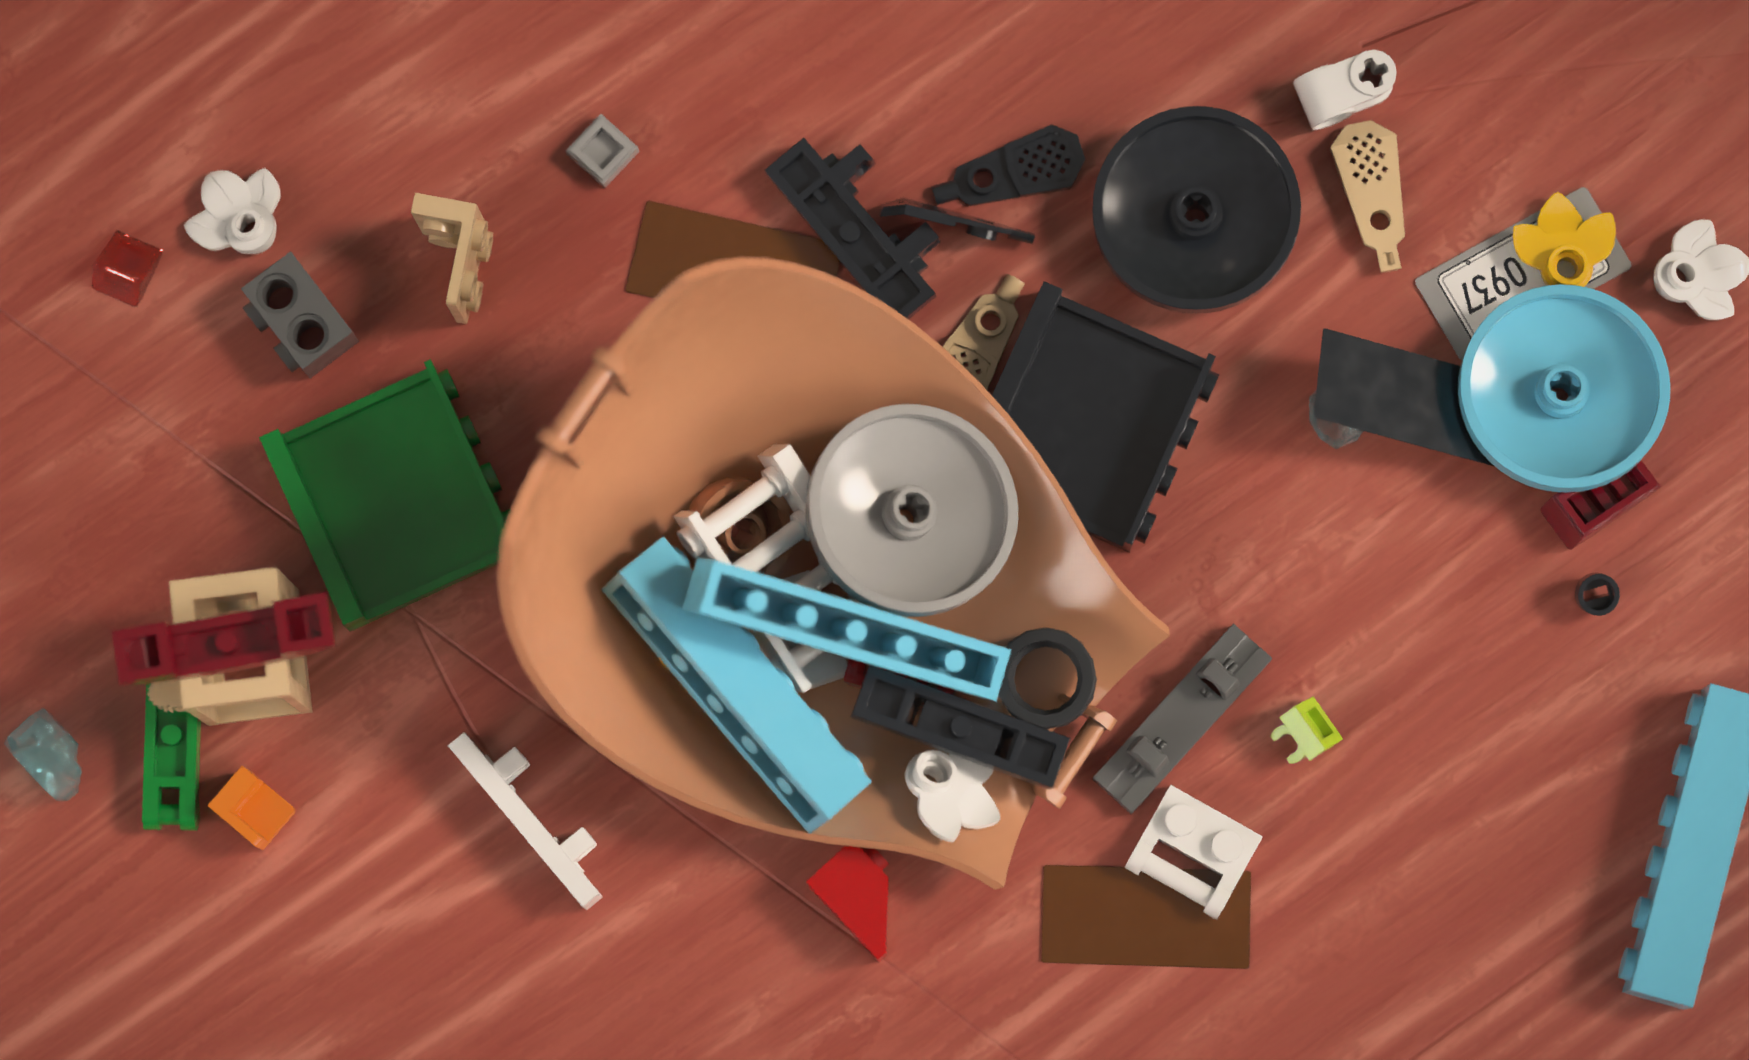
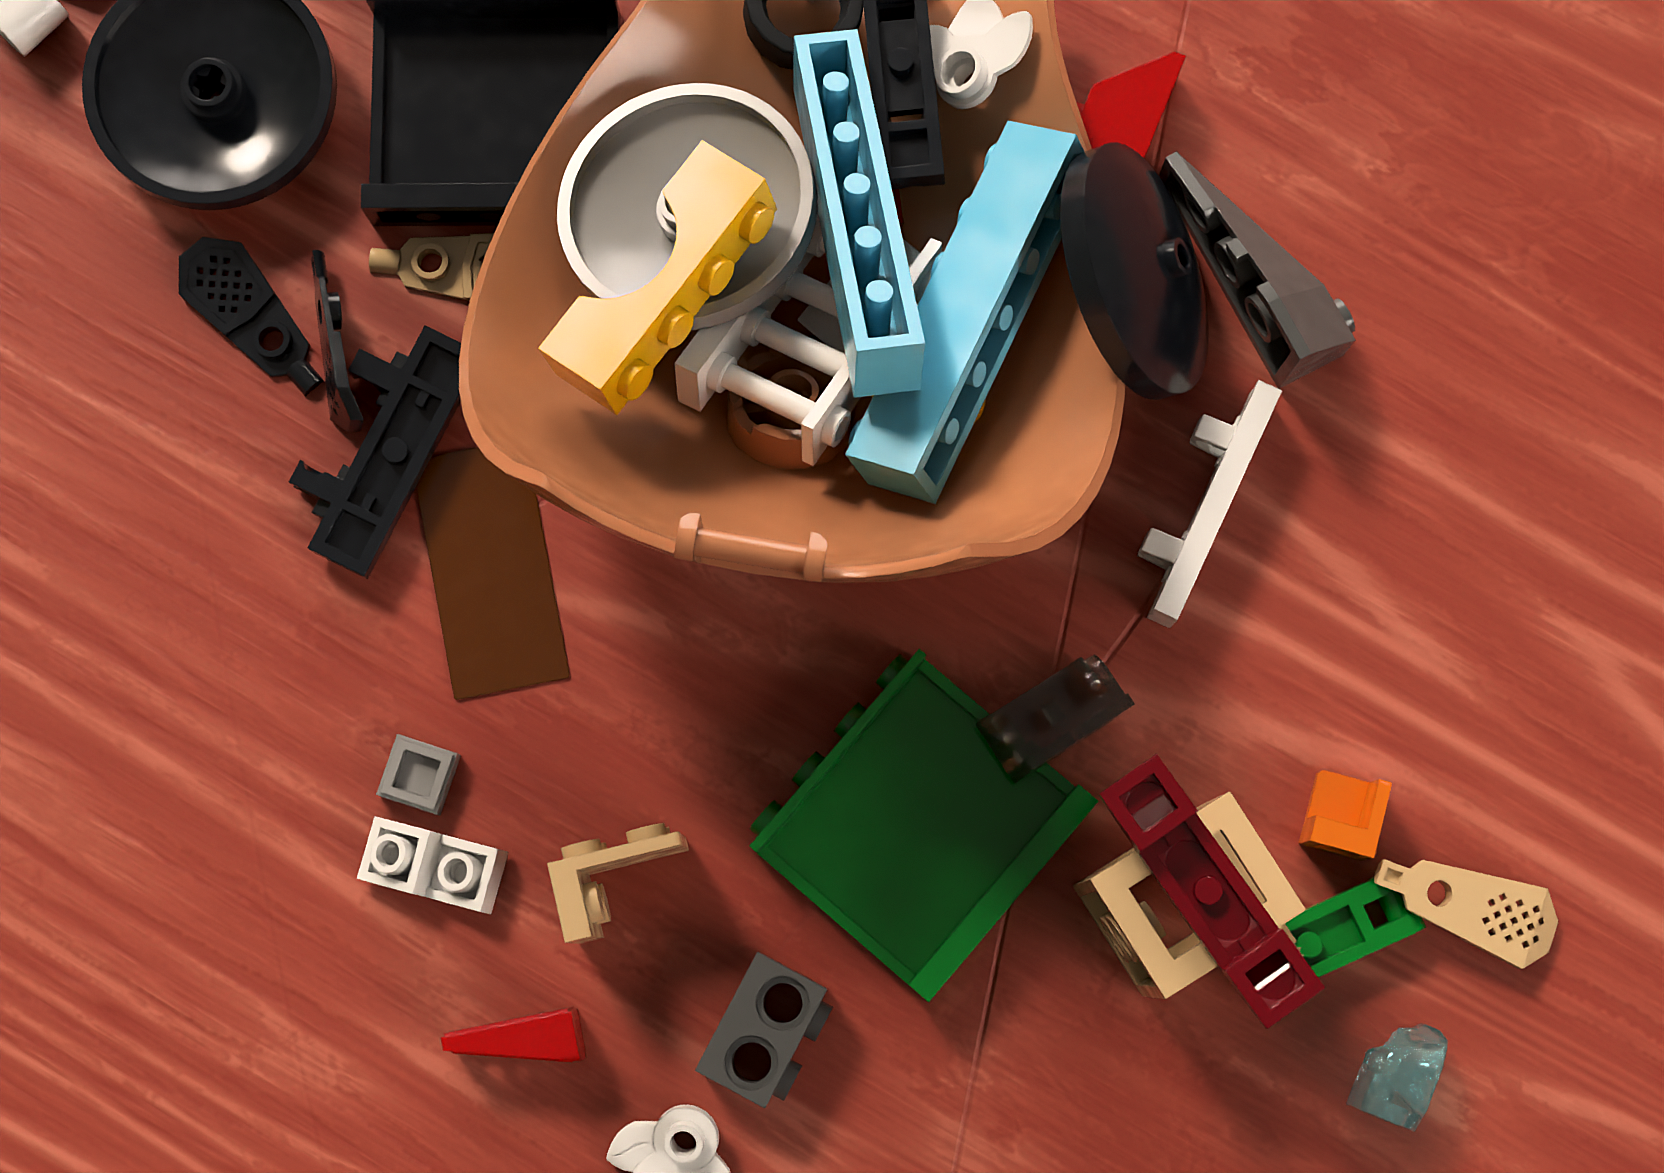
camera: 115 degrees left, 0 degrees up
none -> white slope [357,816,509,914]
none -> red slope [441,1006,586,1063]
none -> yellow arch [538,140,777,415]
none -> clear smoke hinge [975,654,1135,784]
none -> black dish [1060,142,1209,400]
none -> dark grey wedge [1159,152,1356,389]
none -> tan piece [1374,859,1558,969]

